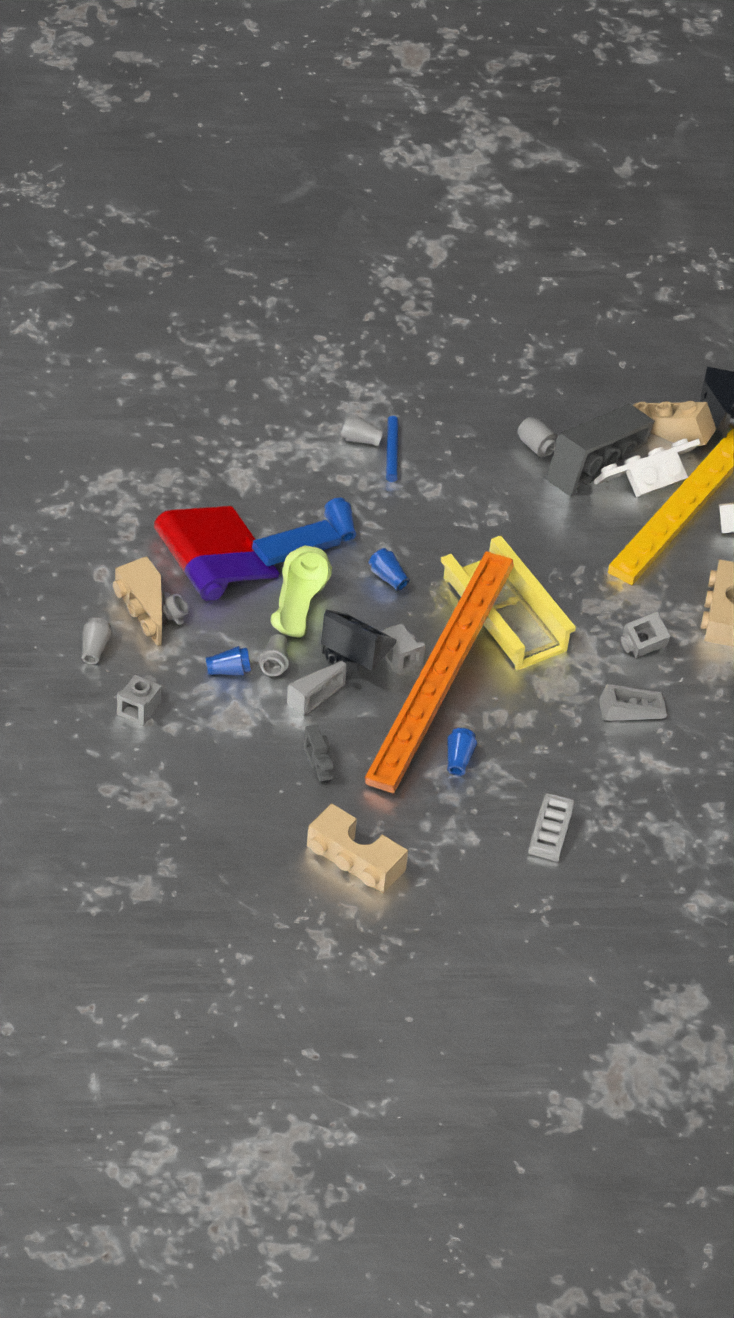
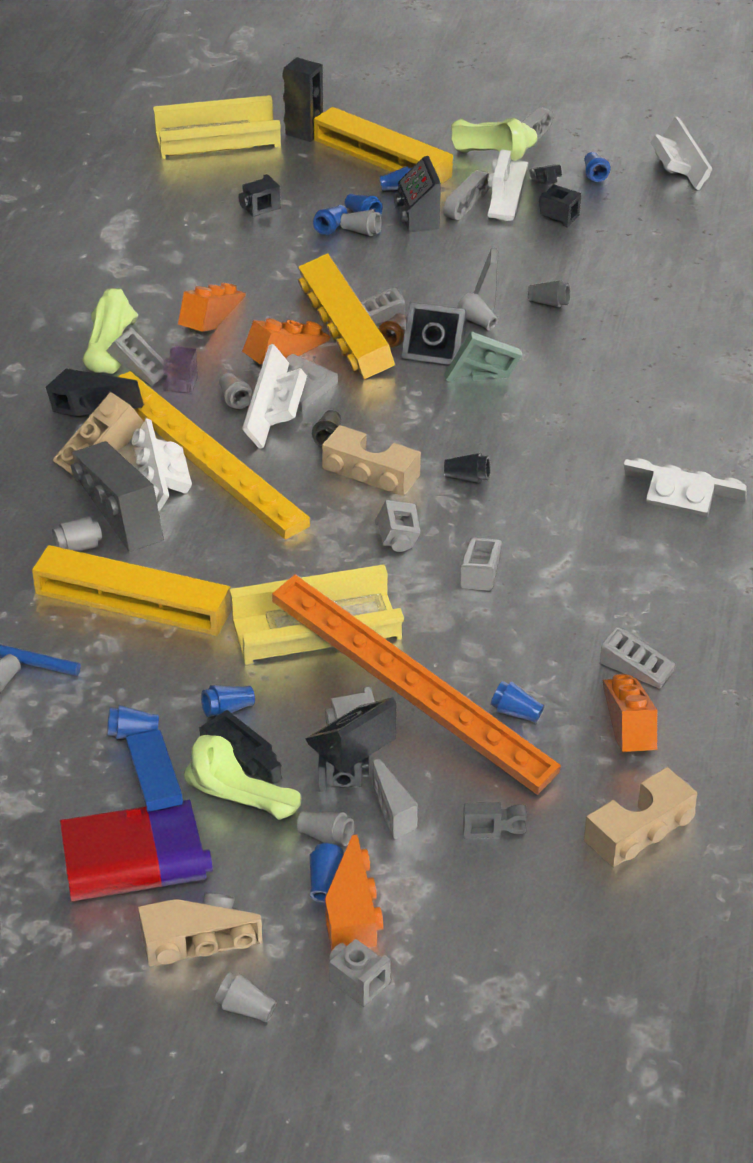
camera: 70 degrees left, 5 degrees down
none -> yellow brick [32,545,232,636]
none -> black hinge [199,710,282,785]
none -> orange slope [325,834,383,952]
none -> orange slope [603,674,657,752]

